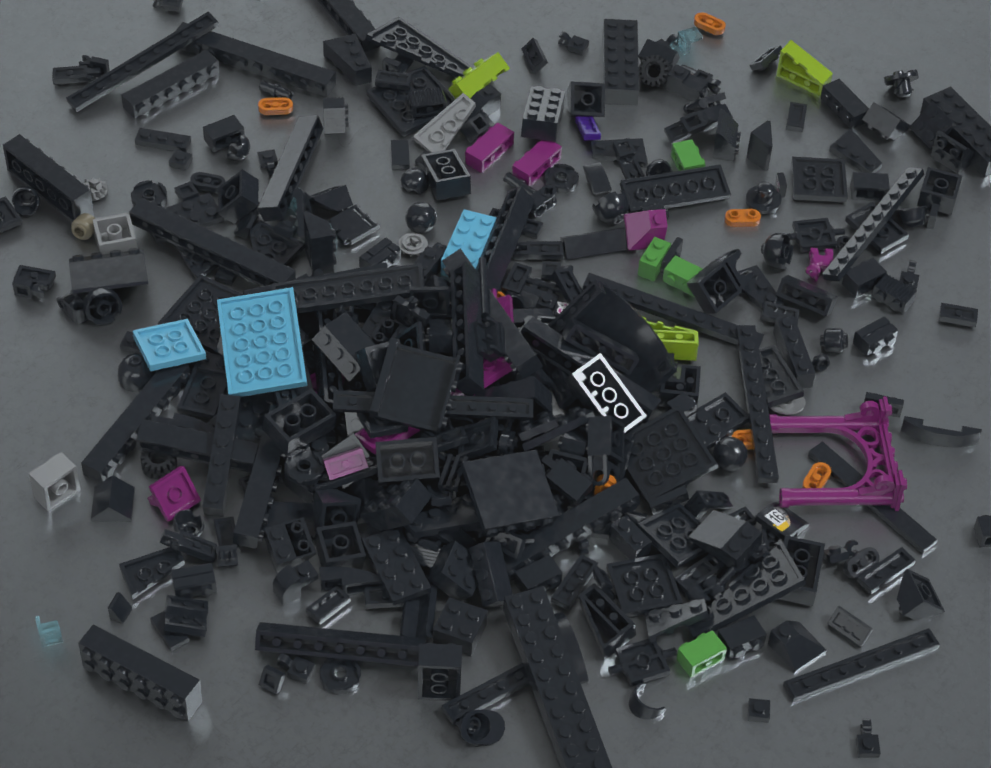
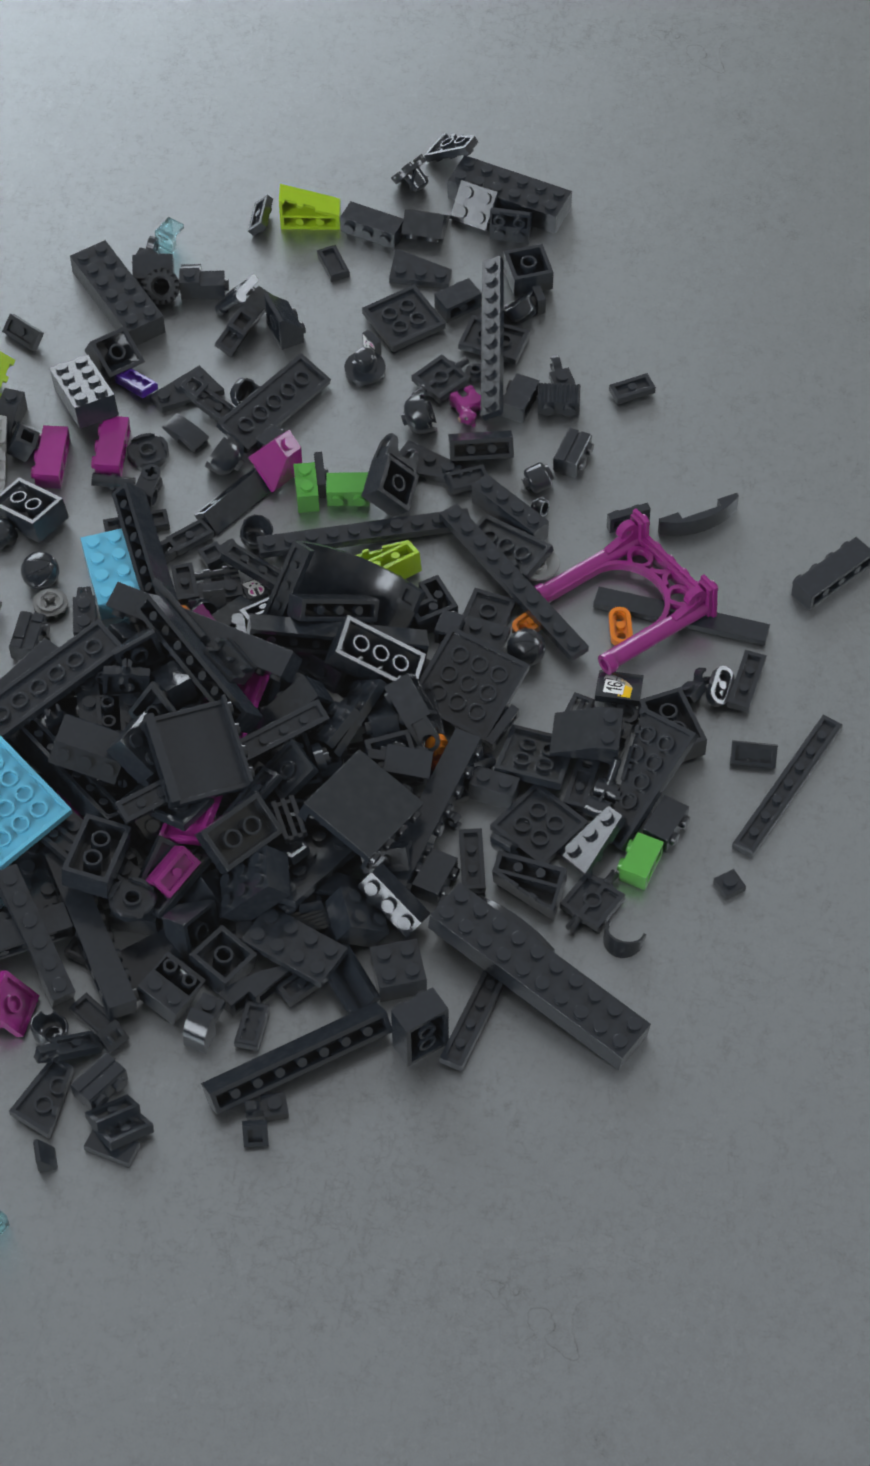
camera: 30 degrees left, 5 degrees up
black brick [78,624,203,721] -> none
black tile [319,658,361,695] -> none
black piece [456,709,505,745] -> none
black plate [558,31,589,56] -> none
bright green brick [671,139,705,171] -> none
black bracket [684,490,733,520] -> none
orange plate [694,12,726,35] -> none
black plate [694,69,721,94] -> none
orange plate [725,209,761,227] -> none
black slope [746,121,773,171] -> none
black slope [768,620,827,673] -> none
black plate [855,719,881,758] -> none
black slope [897,569,945,620] -> none
none -> black hair [240,514,273,549]
none -> black wing [424,133,479,162]

